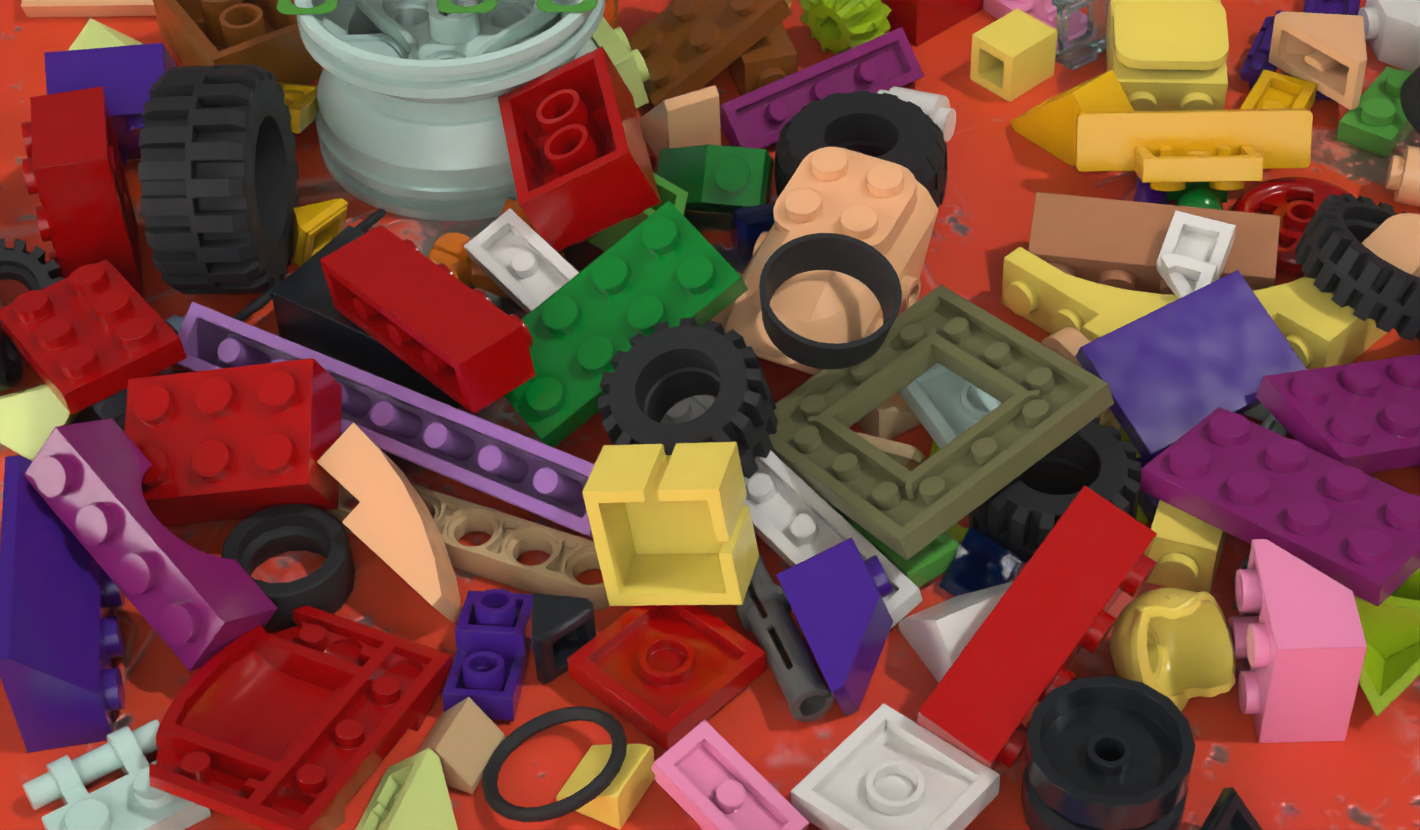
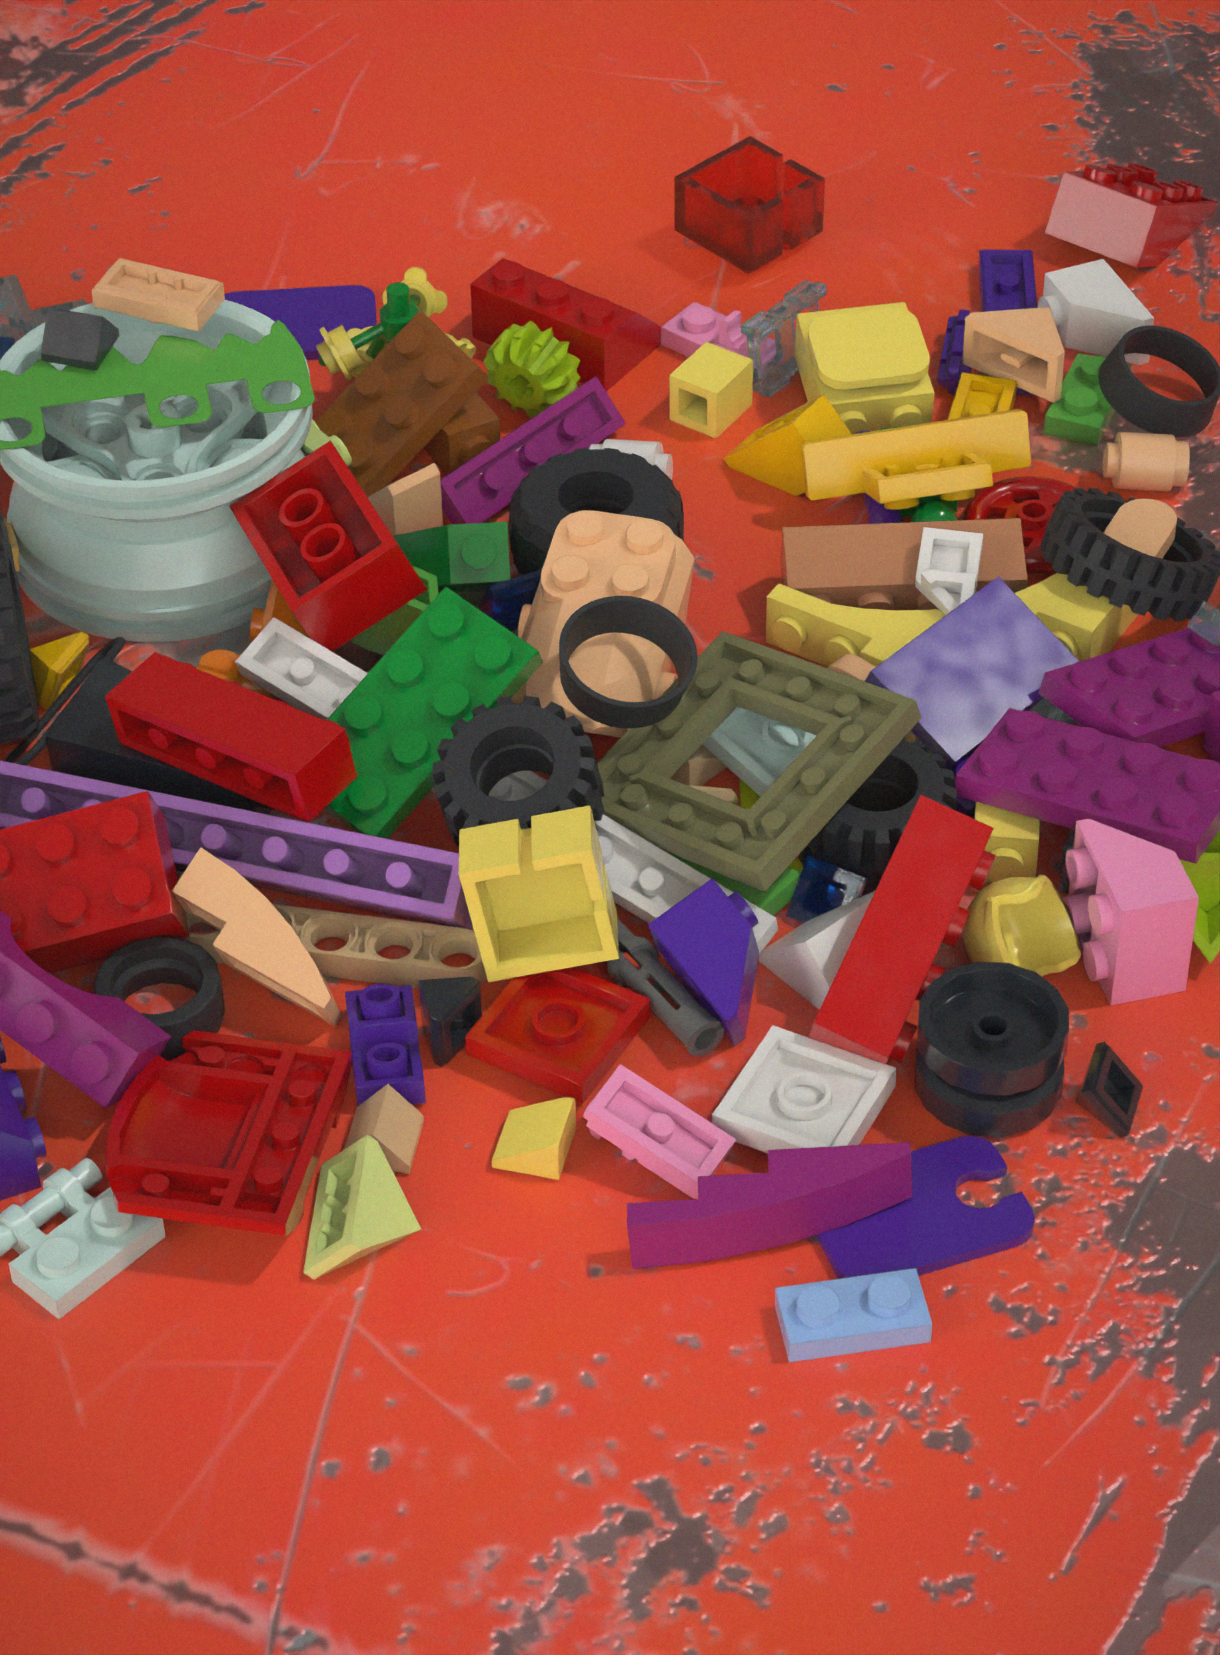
camera: 15 degrees left, 0 degrees up
black tyre [482,706,627,822] -> none

